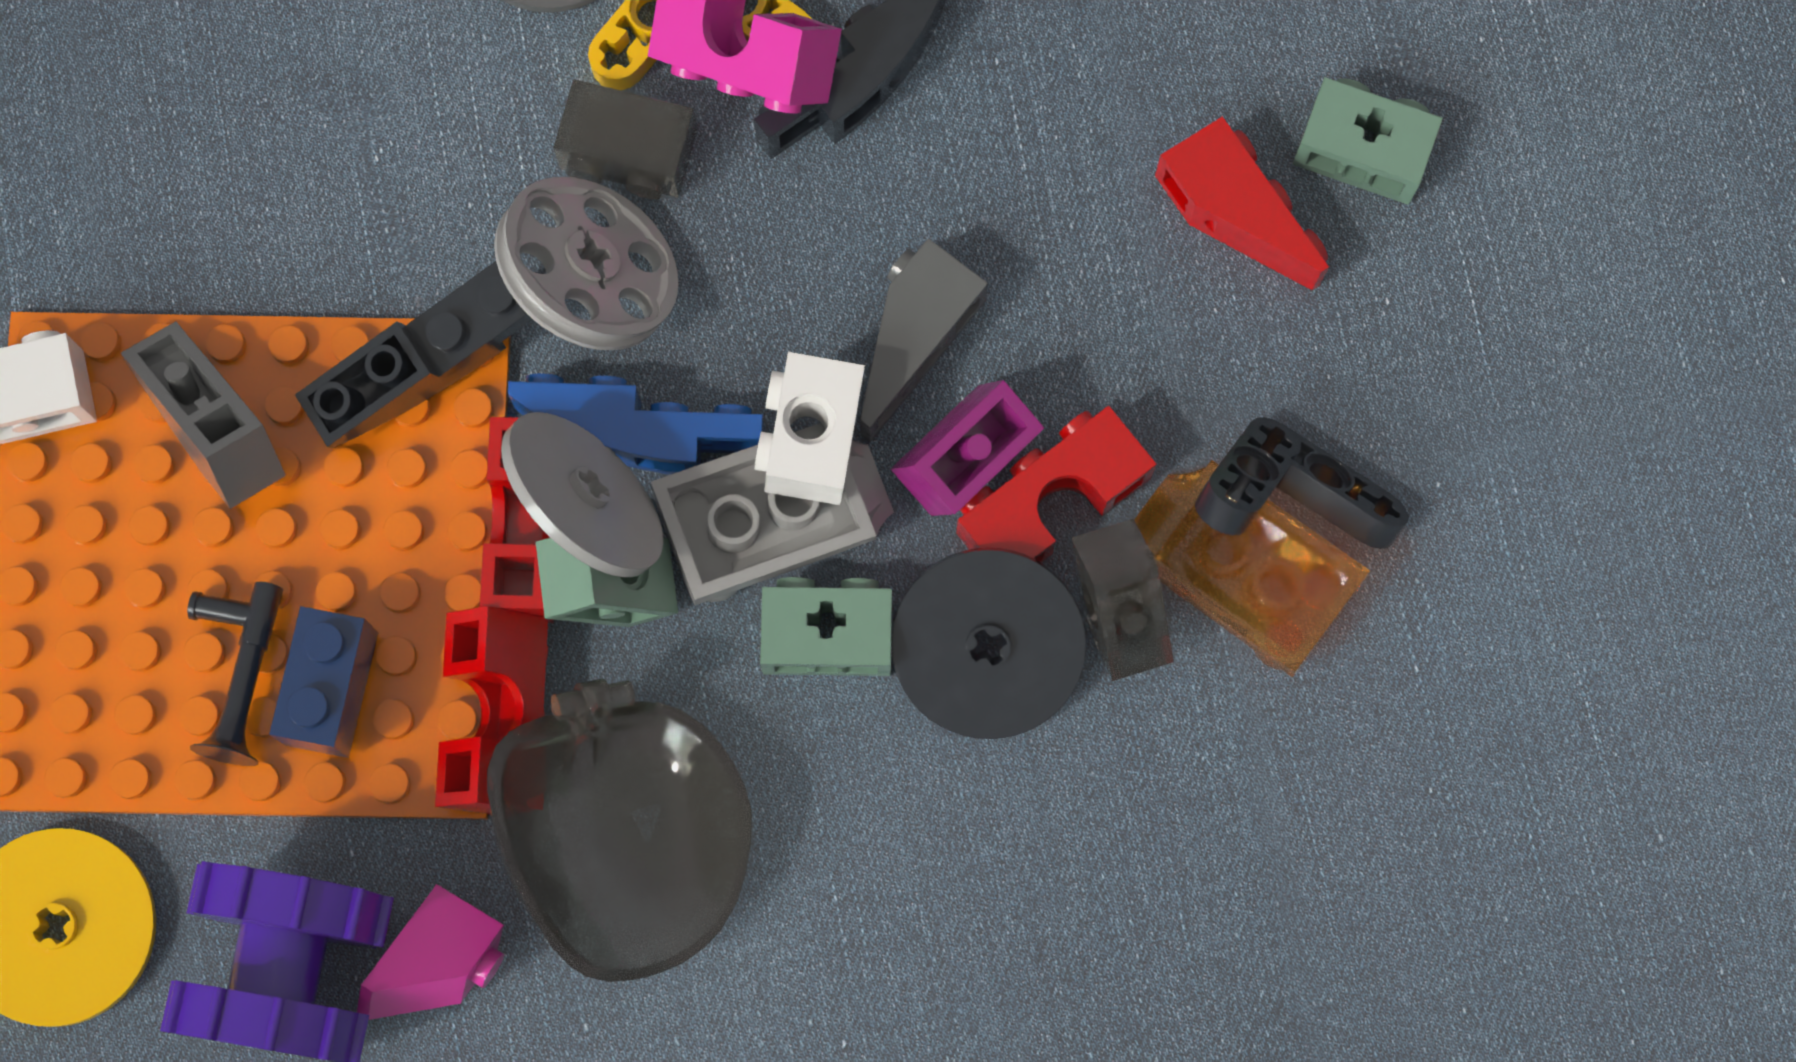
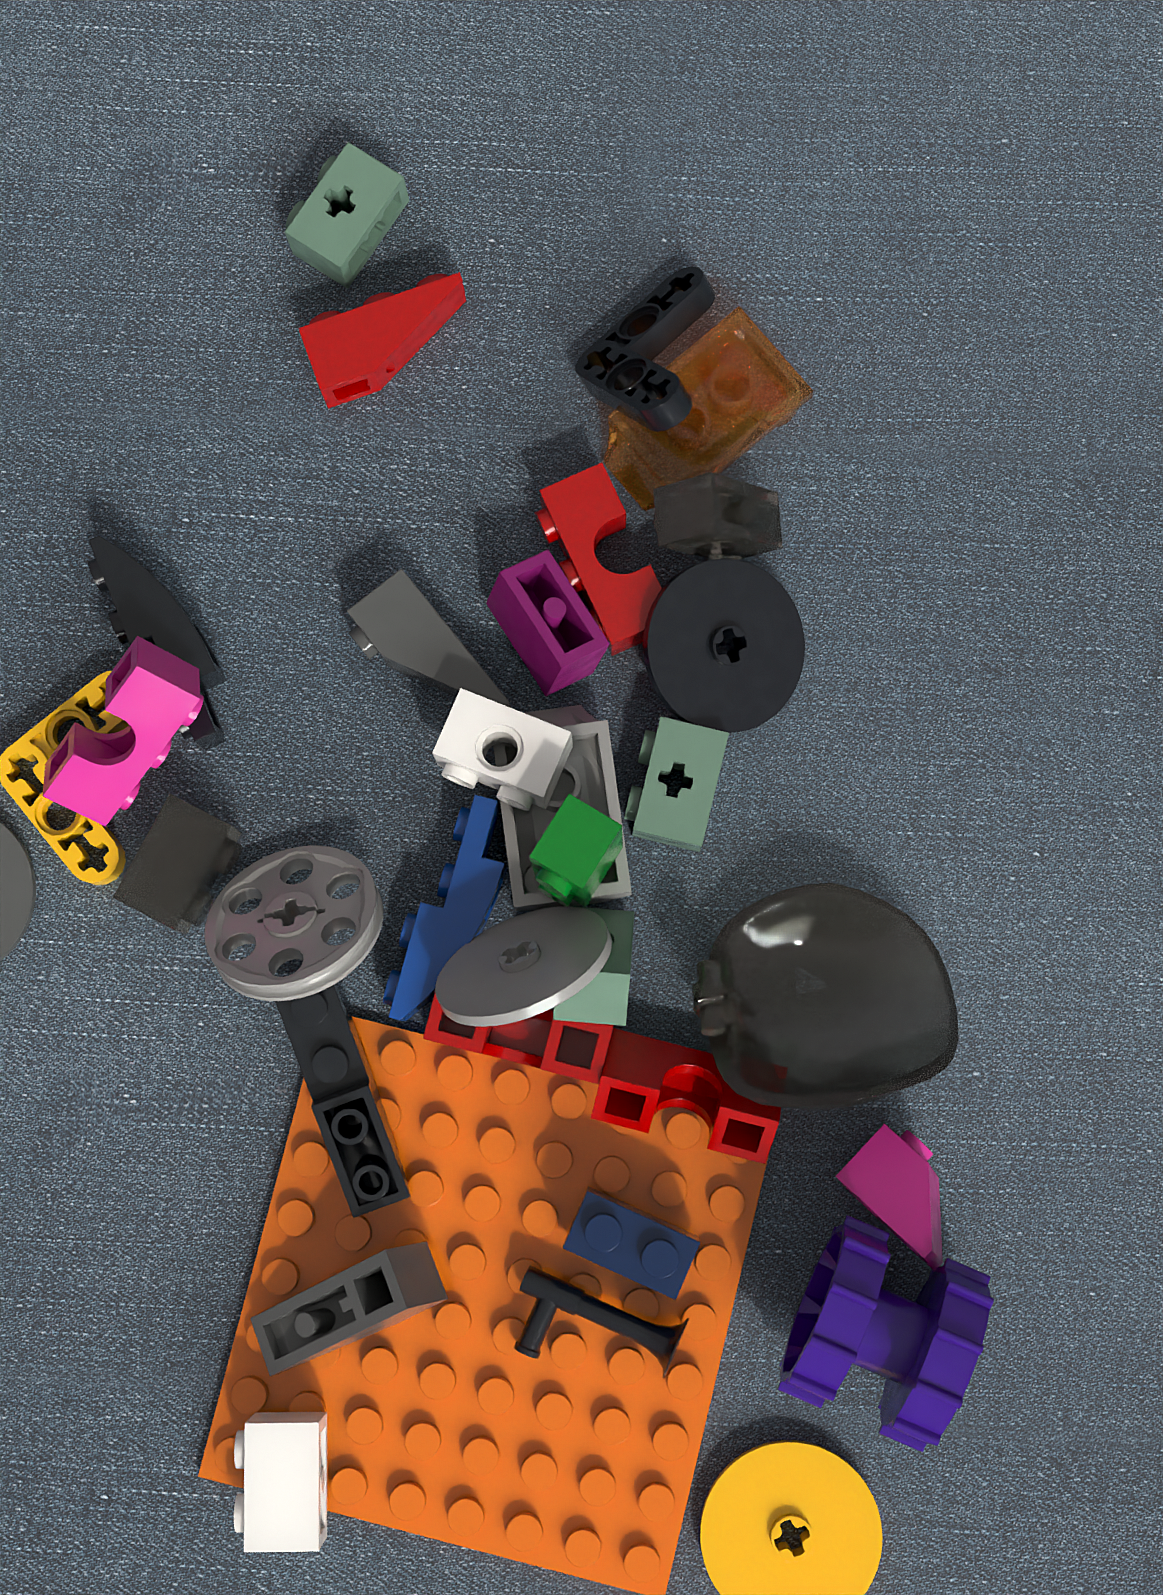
camera: 70 degrees left, 5 degrees up
none -> green brick [529,794,623,907]

